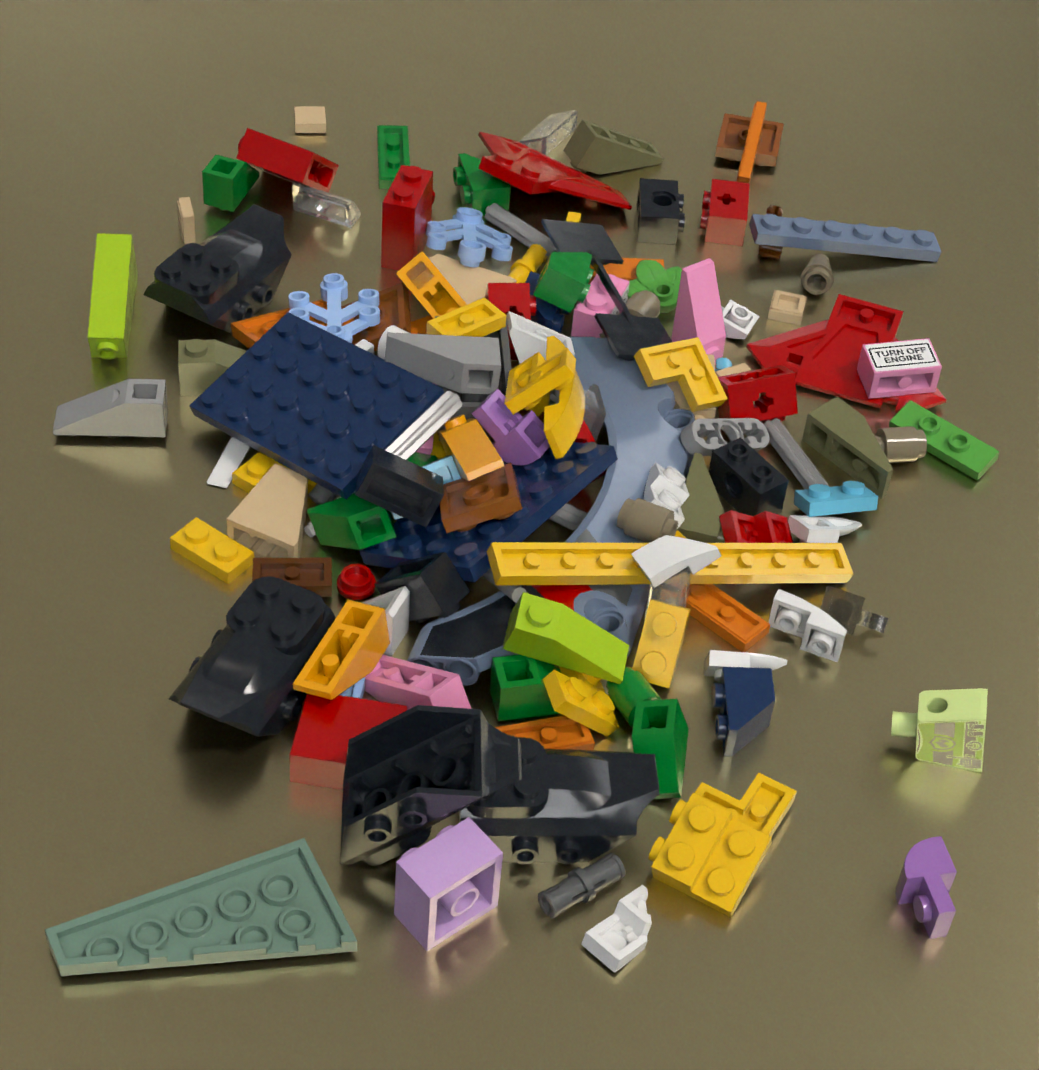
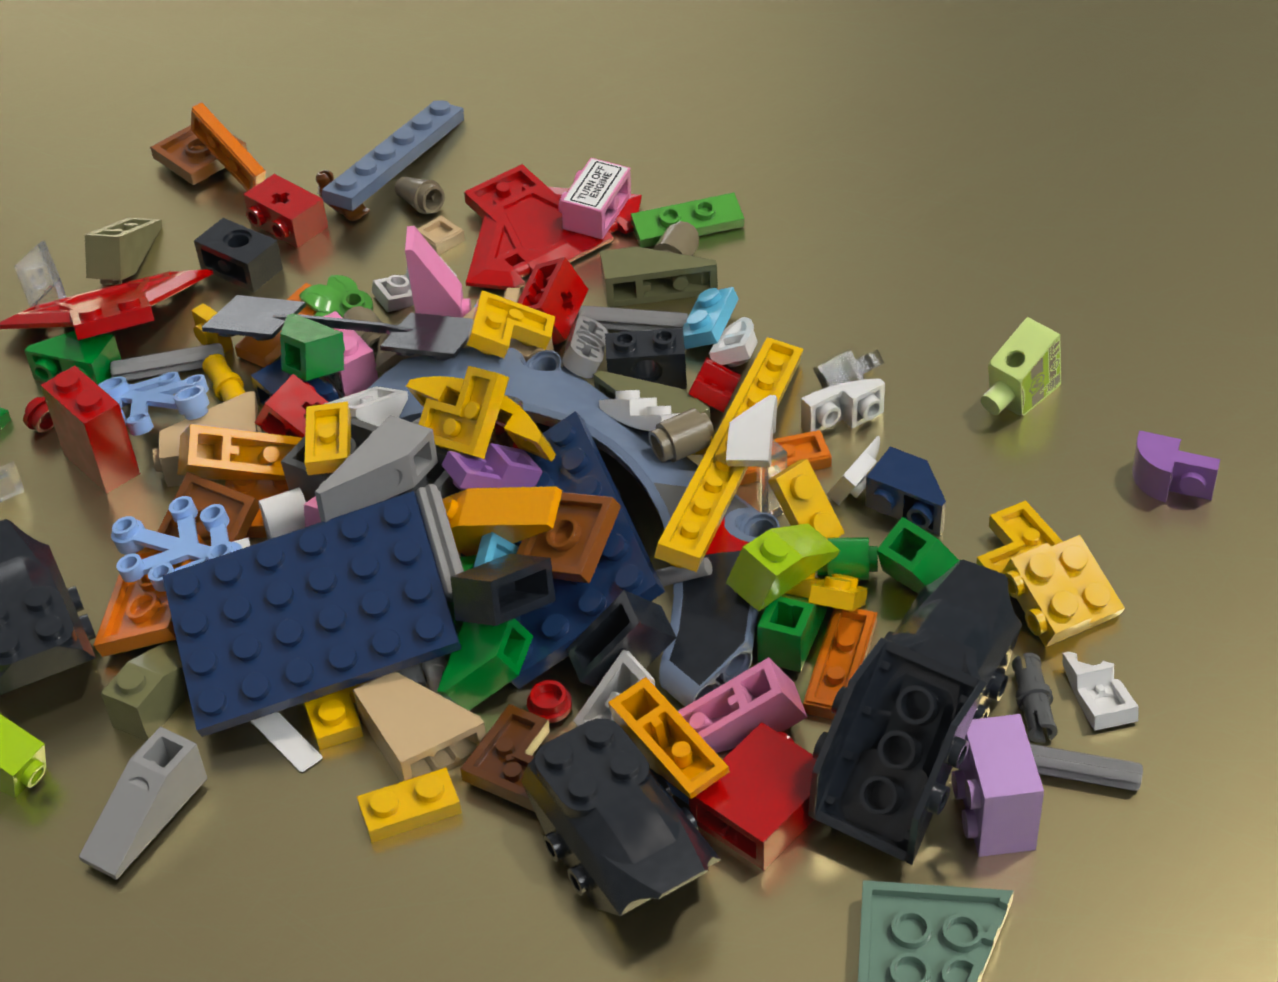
camera: 50 degrees left, 0 degrees up
none -> light grey axle [1030,744,1143,791]

